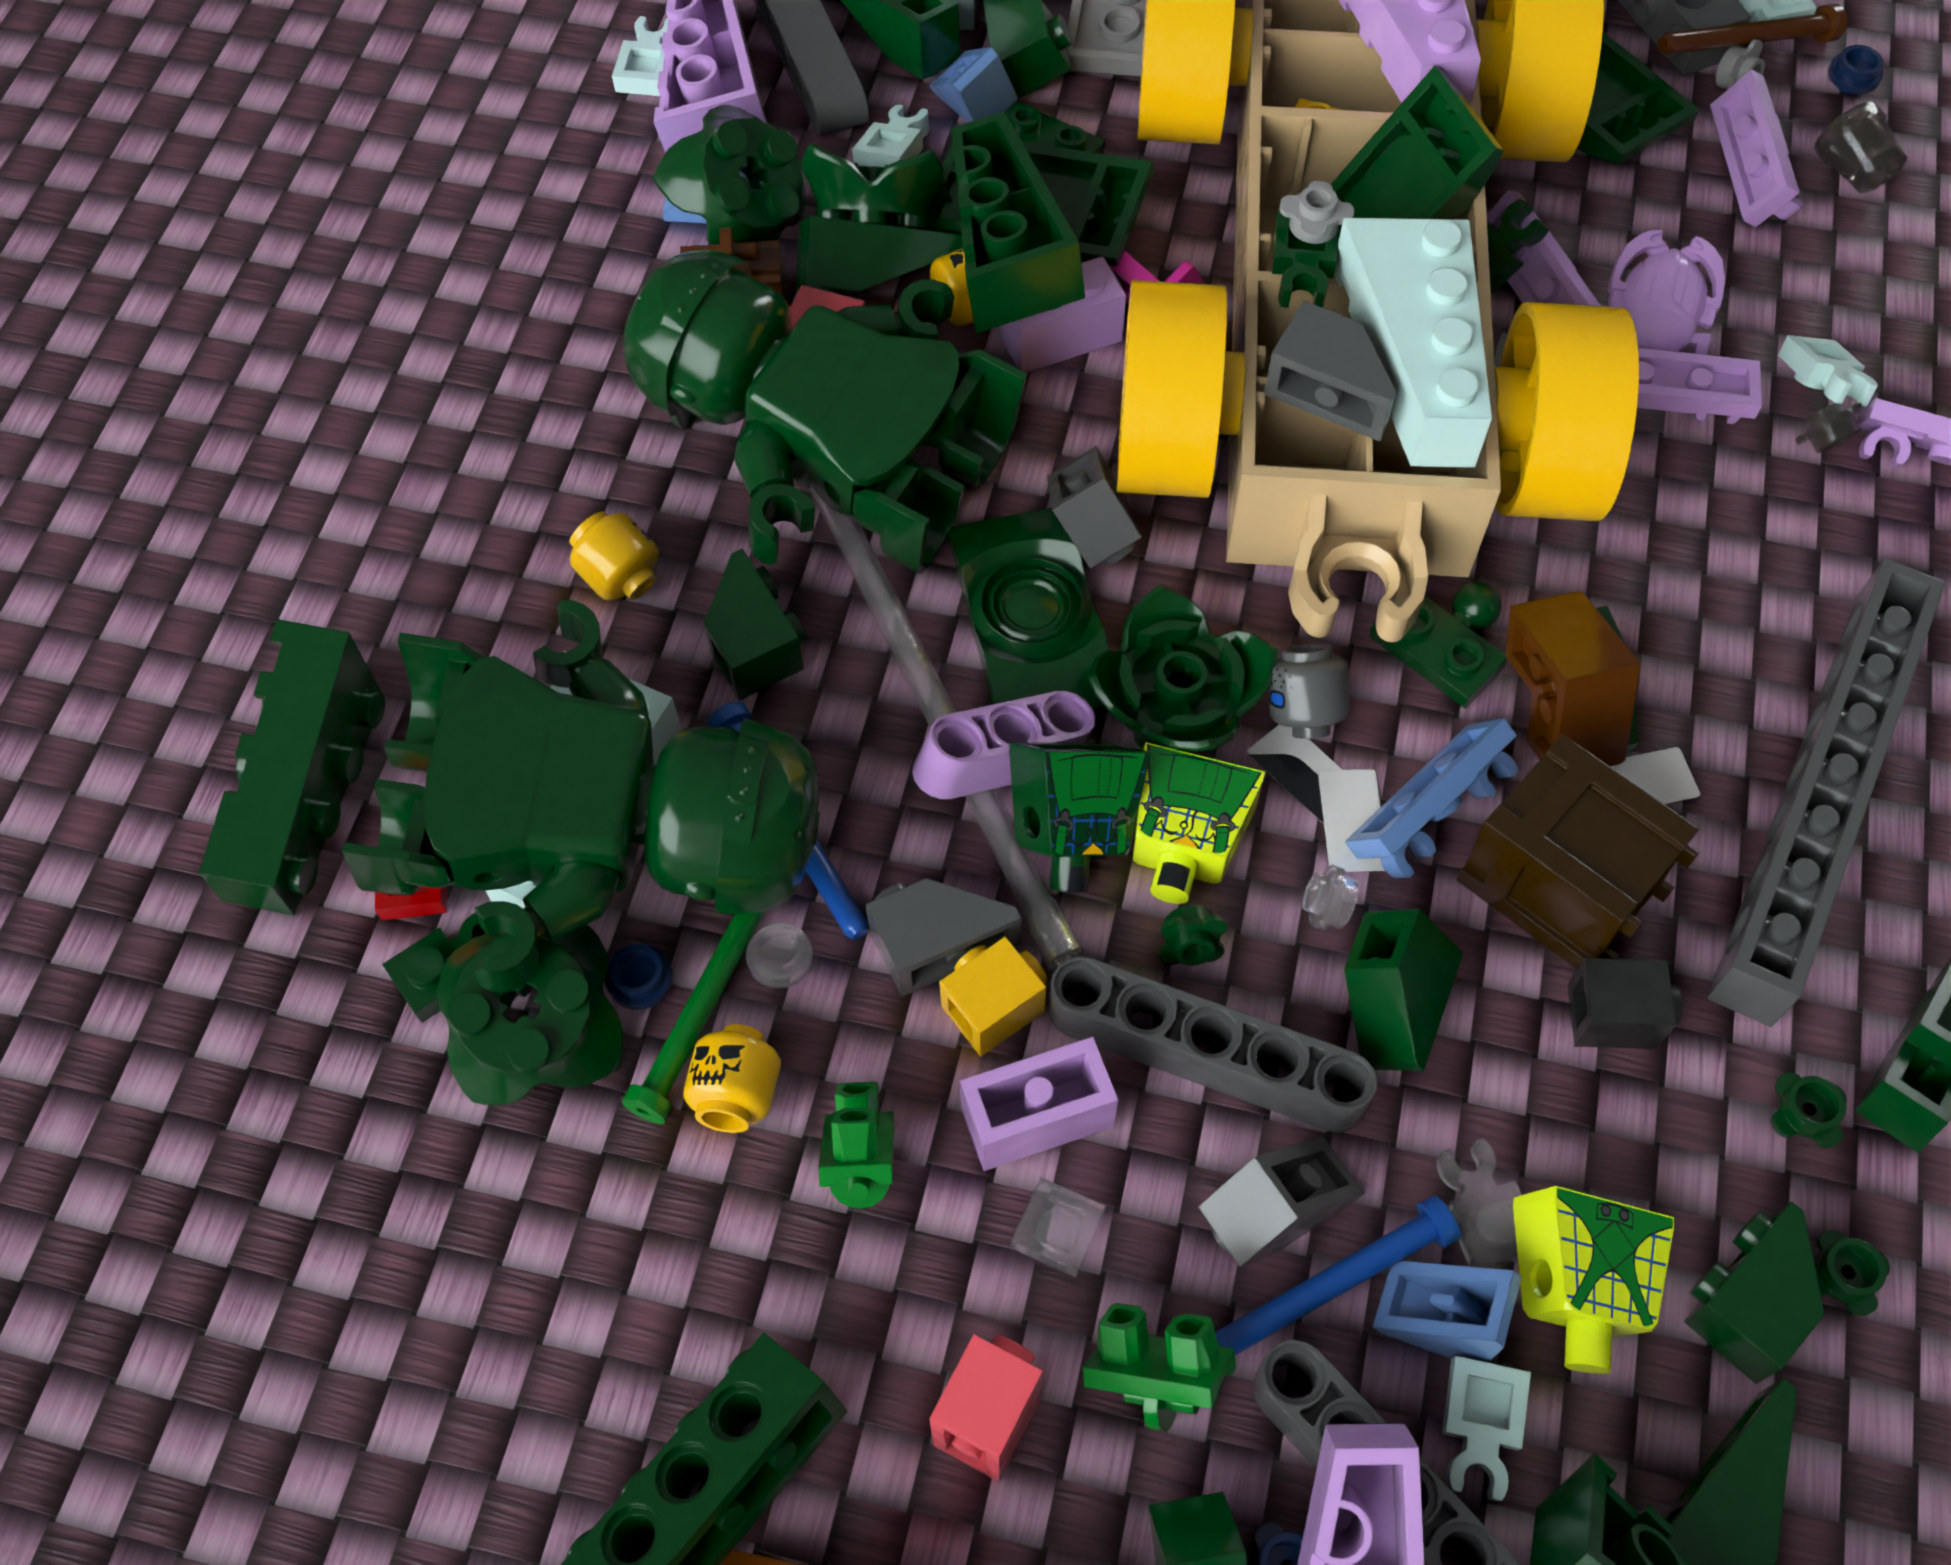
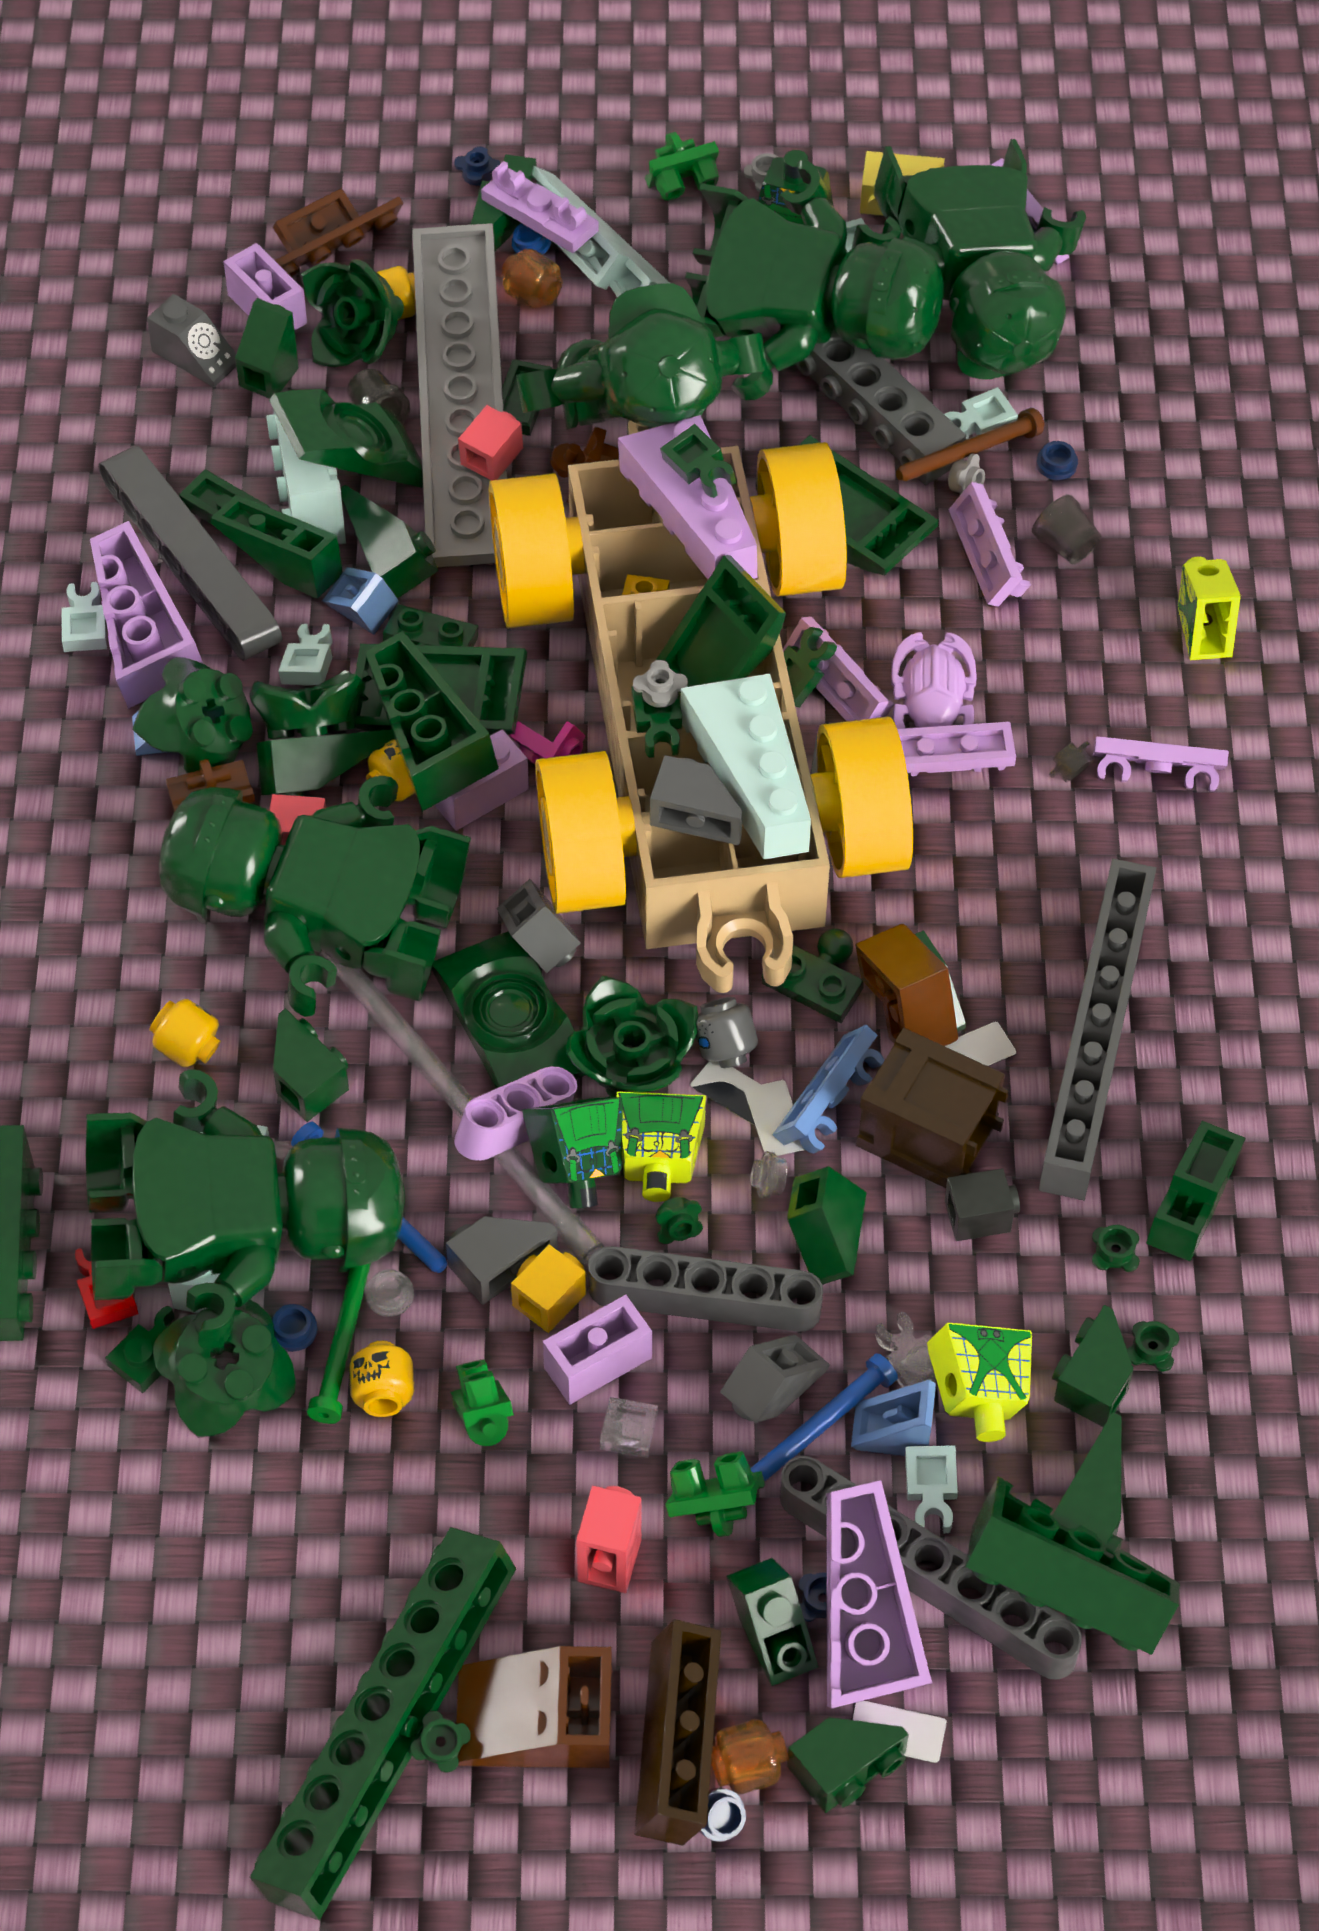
camera: 15 degrees left, 5 degrees down
light aqua plate [1778,335,1878,406] -> none

